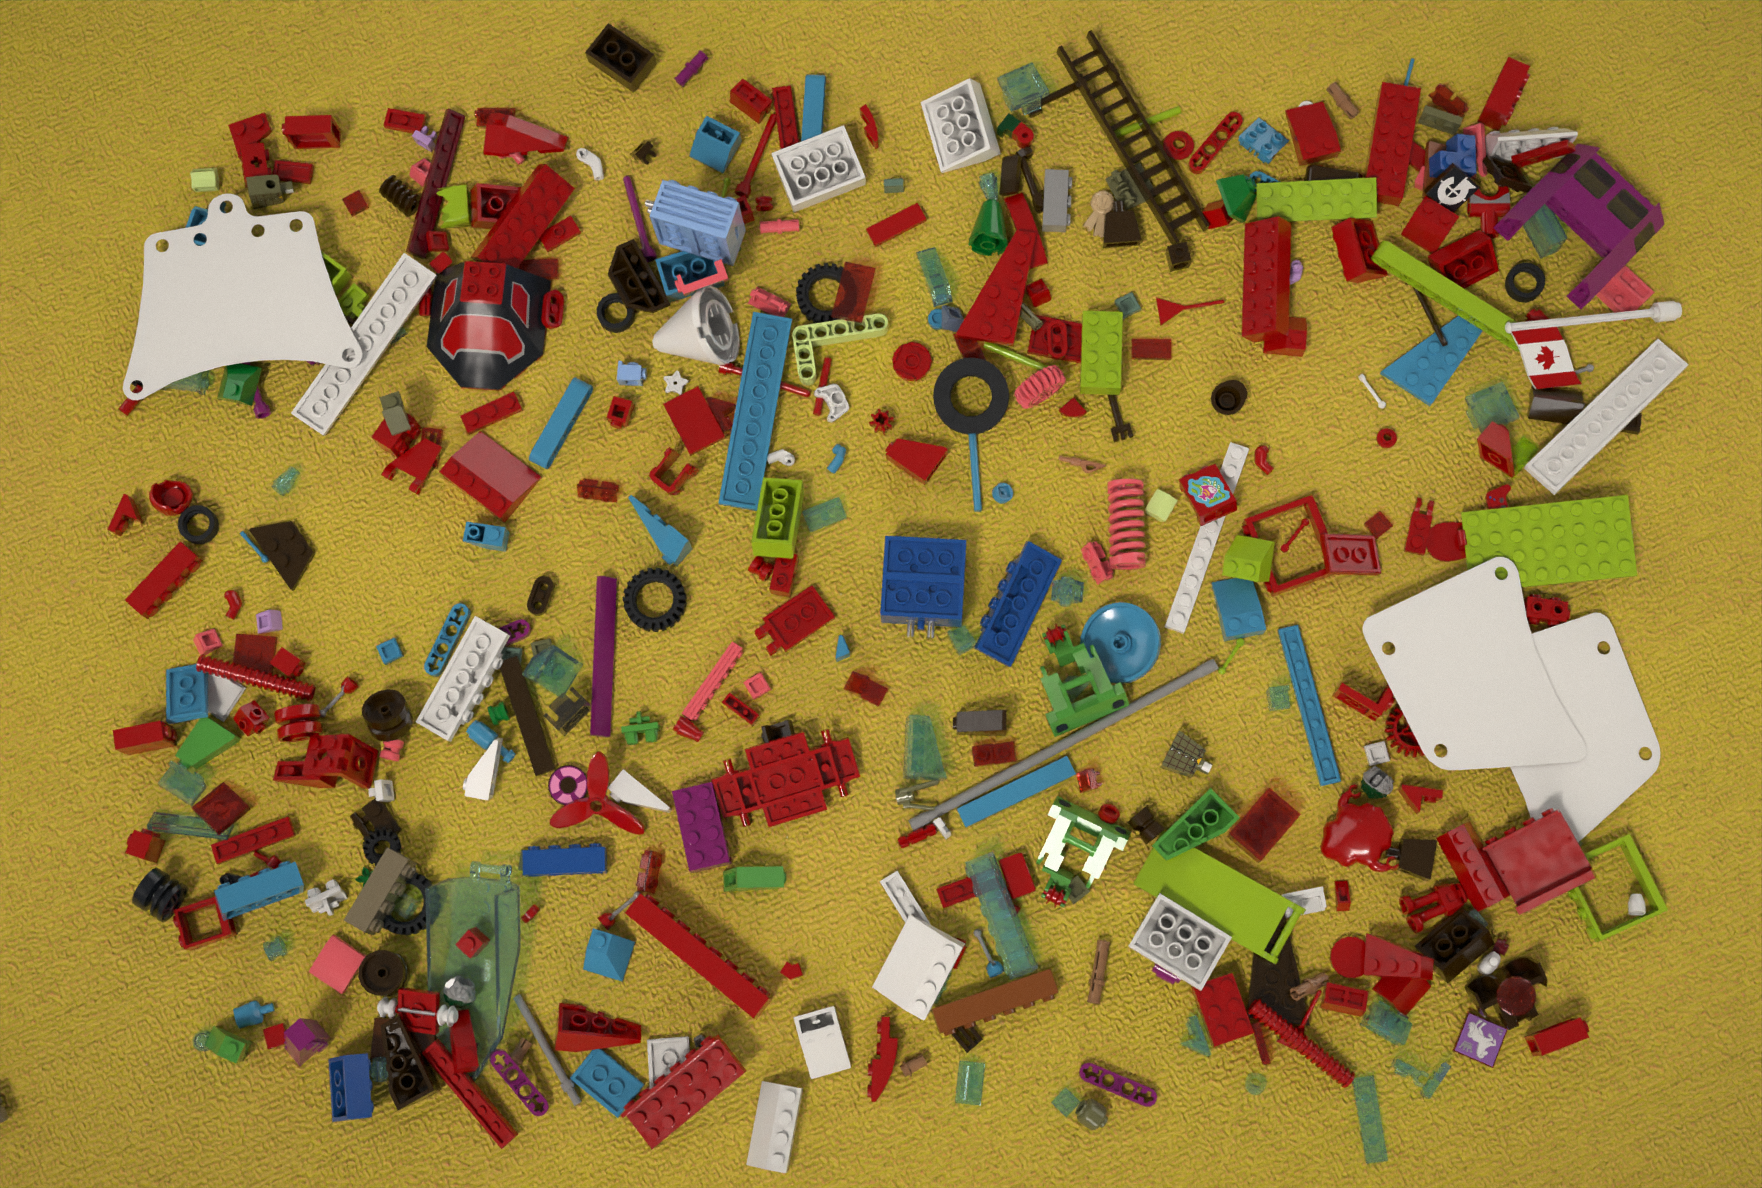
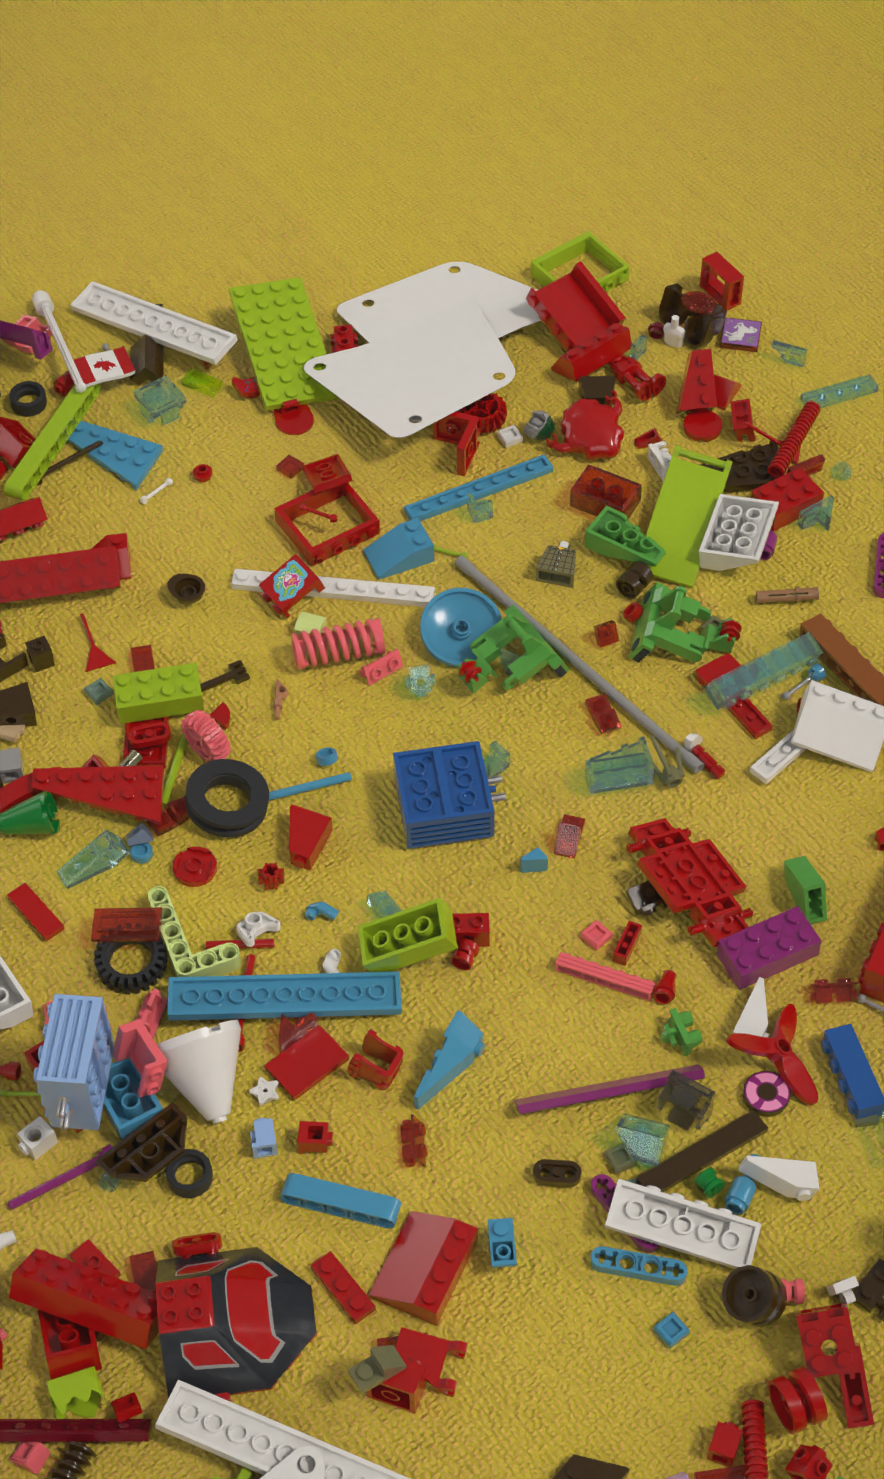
camera: 110 degrees left, 25 degrees down
hinge [320,676,359,718] -> none
red slope [429,251,453,274] -> none
black tyre [623,568,687,632] -> none
red tile [754,585,835,656] -> none
red bush [755,196,773,212] -> none
dark brown slope [953,710,1006,736] -> none
dark azure tile [957,756,1076,828] -> none
blue plate [974,541,1062,667] -> none
lime slope [1222,535,1275,582] -> none
red arm [1254,445,1274,476] -> none
medium nougat pin [1290,972,1329,1001] -> none
clear light blue slope [1360,1001,1412,1046] -> none
clear light blue plate [1390,1059,1429,1087] -> none
red slope [1398,784,1443,814] -> none
red hinge [1404,497,1434,556] -> none
dark brown slope [1415,907,1495,983] -> none
red slope [1477,421,1515,478] -> none
white hose [1628,894,1646,915] -> none

